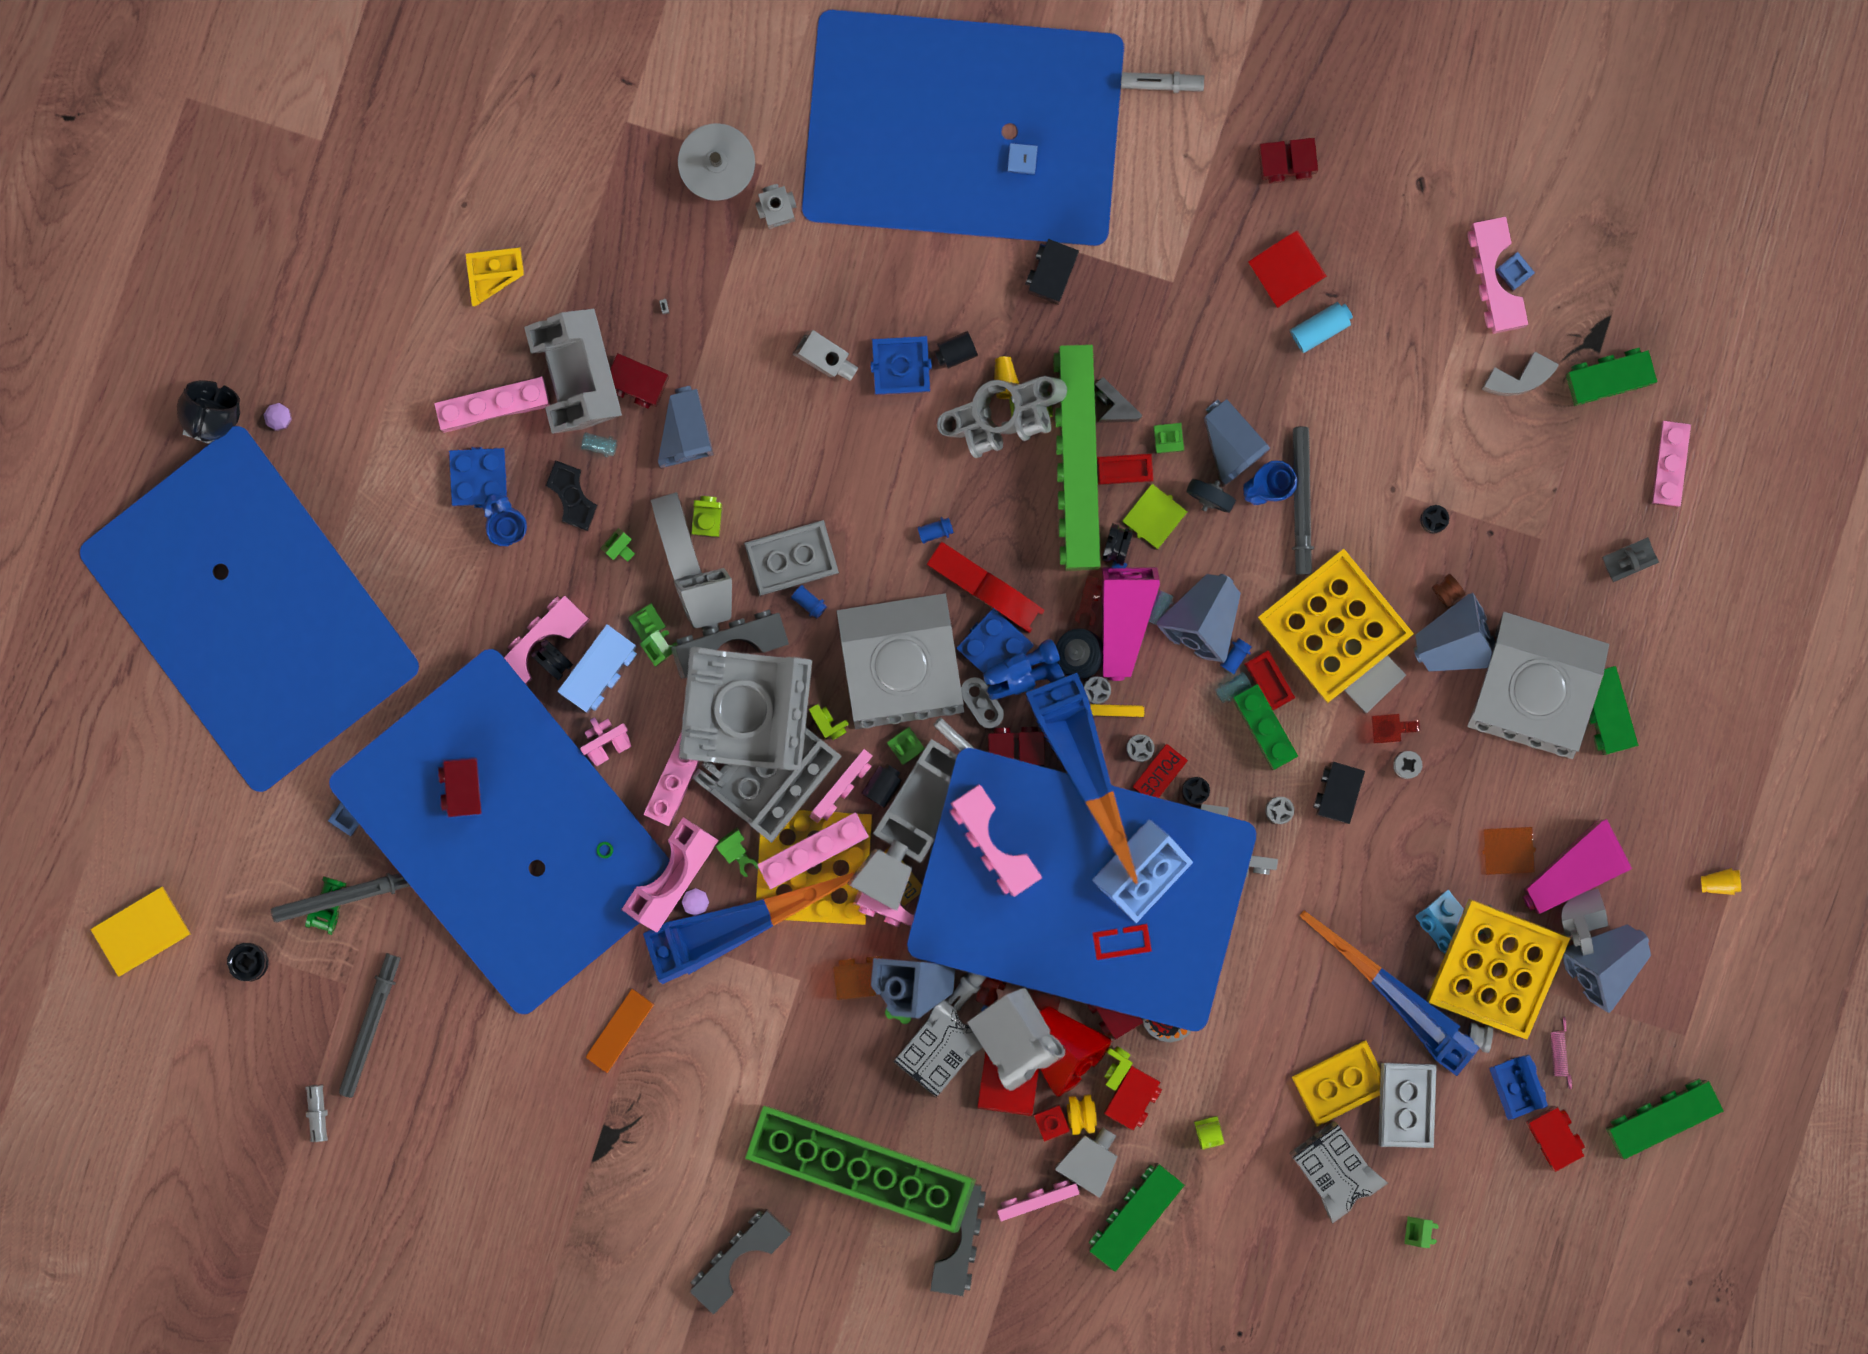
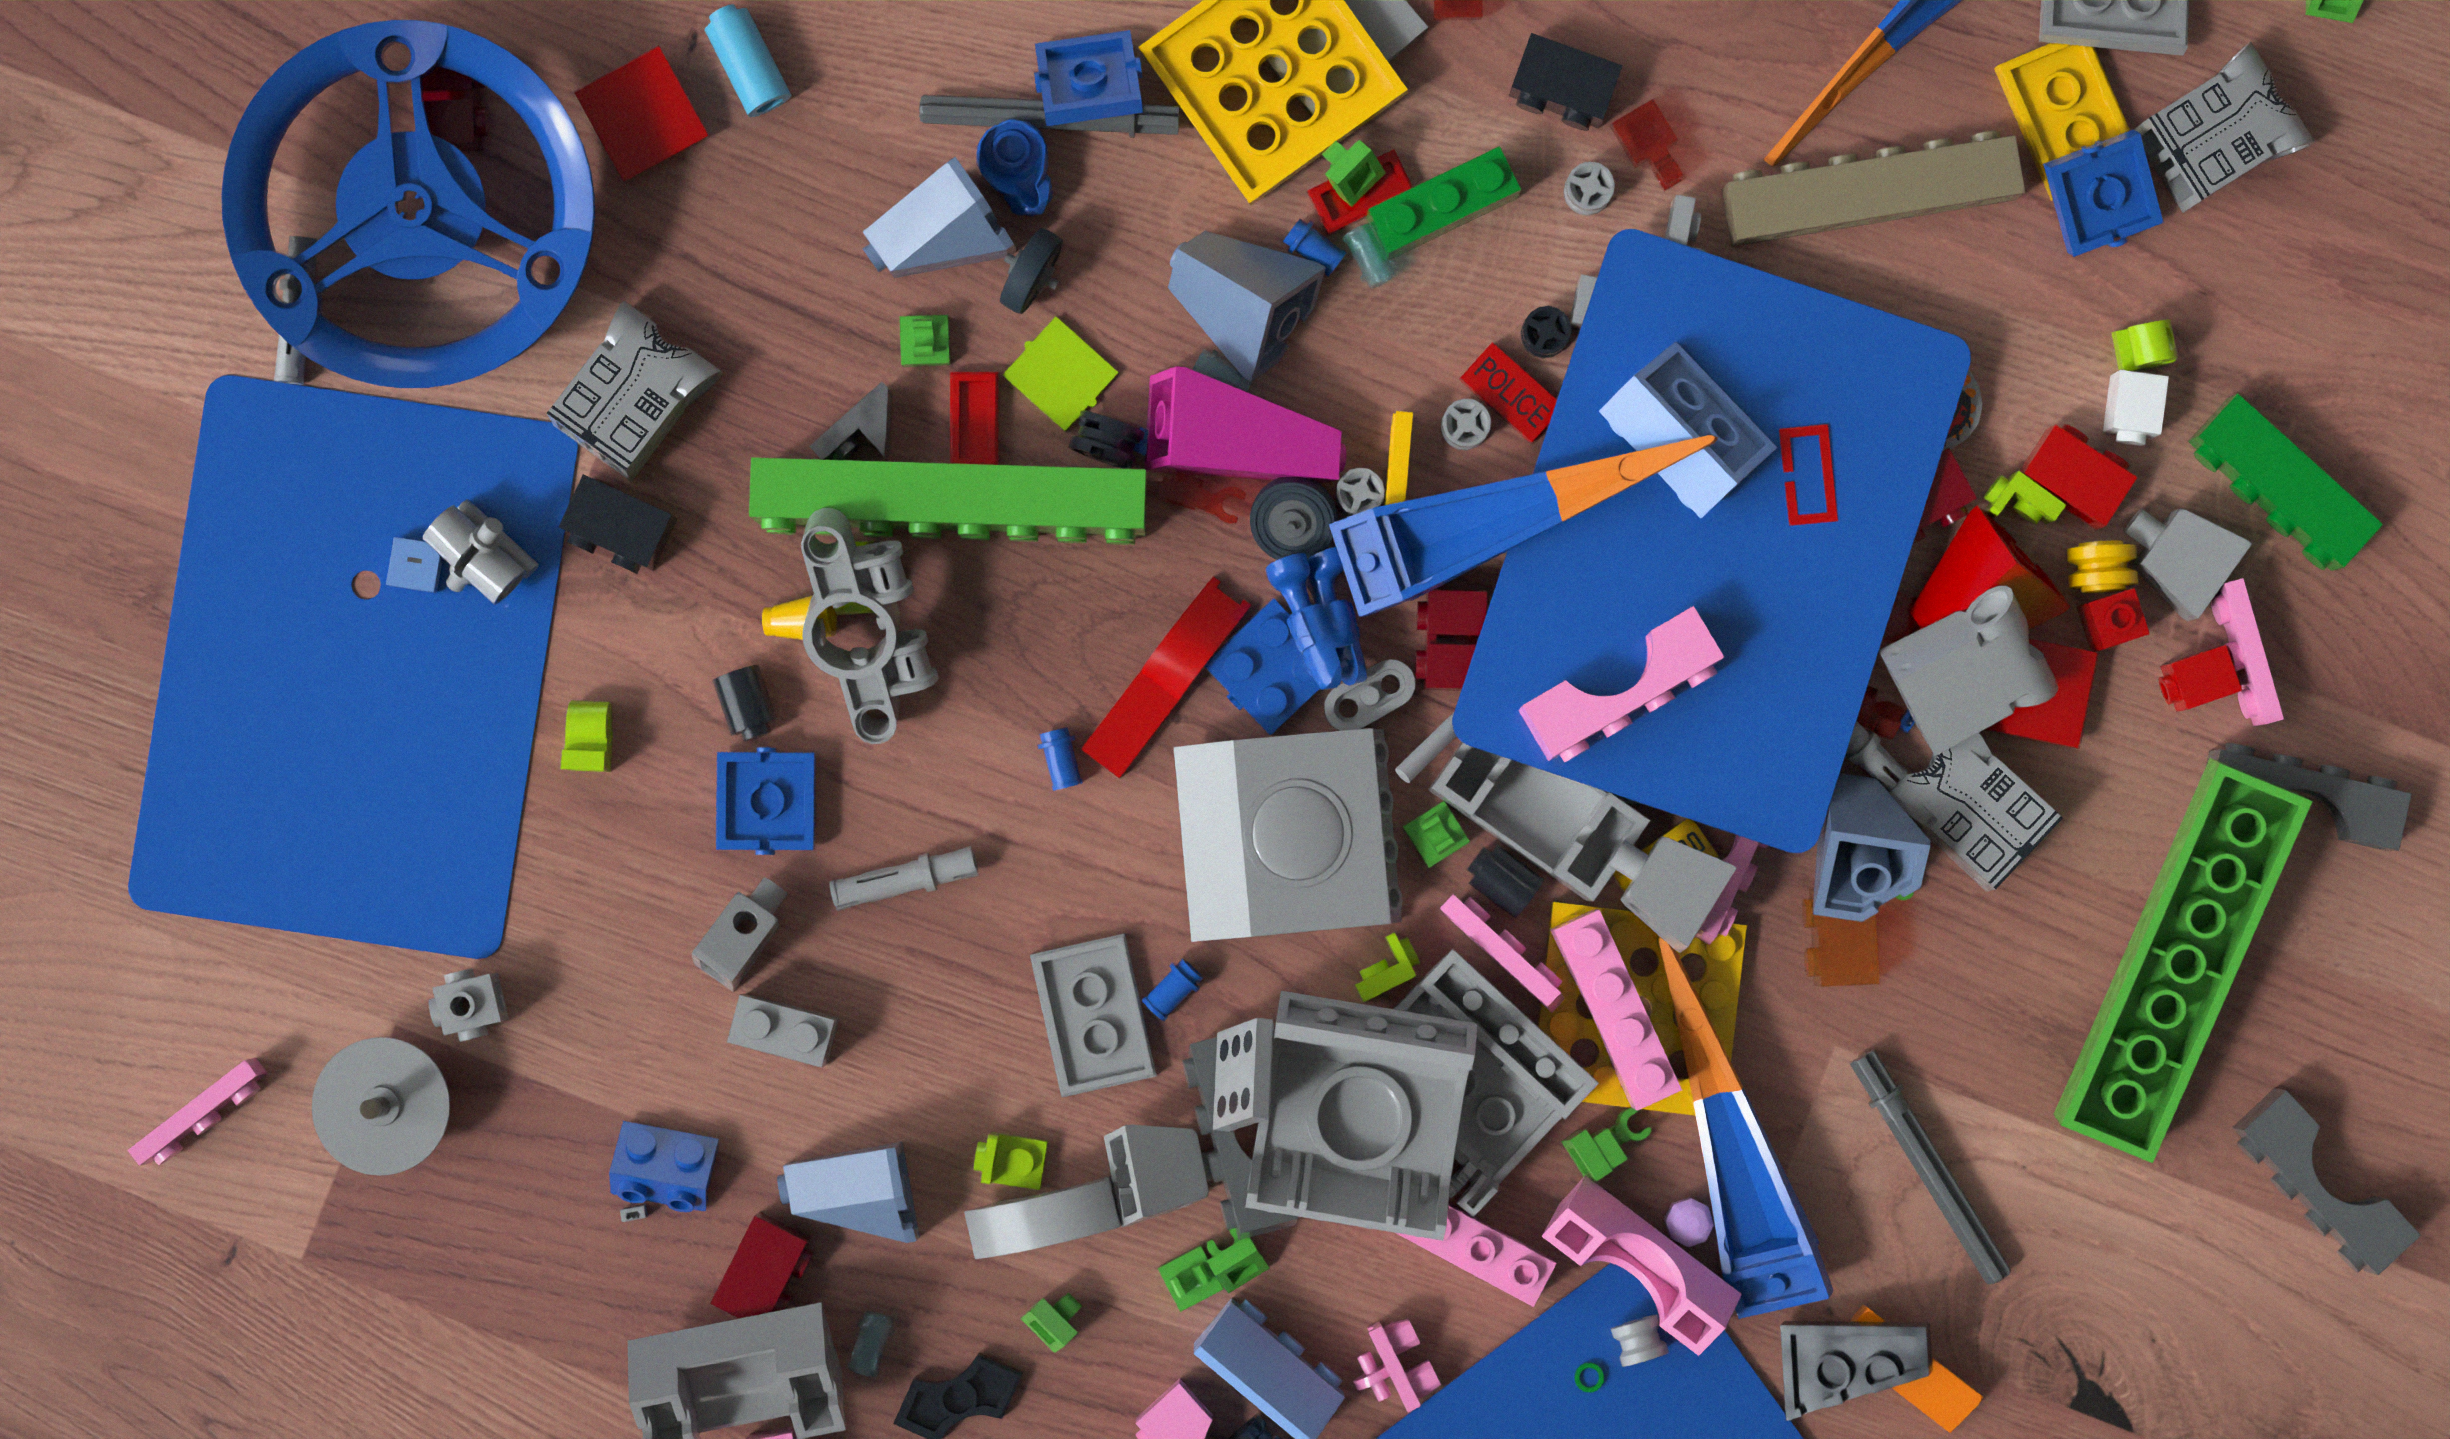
camera: 85 degrees left, 0 degrees up
none -> bright pink plate [128,1058,267,1166]
none -> blue wheel [221,20,595,388]
none -> light grey pin [423,499,539,605]
none -> light grey piece [547,301,723,482]
none -> lime leg [560,700,613,772]
none -> blue bracket [609,1121,719,1212]
none -> light grey brick [727,993,840,1068]
none -> light grey pin [829,846,979,911]
none -> blue plate [1034,30,1143,126]
none -> light grey tile [1213,1018,1274,1132]
none -> bright green tile [1322,140,1386,207]
none -> clear red plate [1610,99,1683,192]
none -> light grey wheel [1611,1314,1669,1367]
none -> dark tan brick [1722,130,2025,247]
none -> wing [1780,1321,1933,1421]
none -> dark grey axle [1849,1049,2011,1285]
none -> blue plate [2043,130,2164,257]
none -> white brick [2103,370,2169,446]
none -> red brick [2159,645,2242,712]

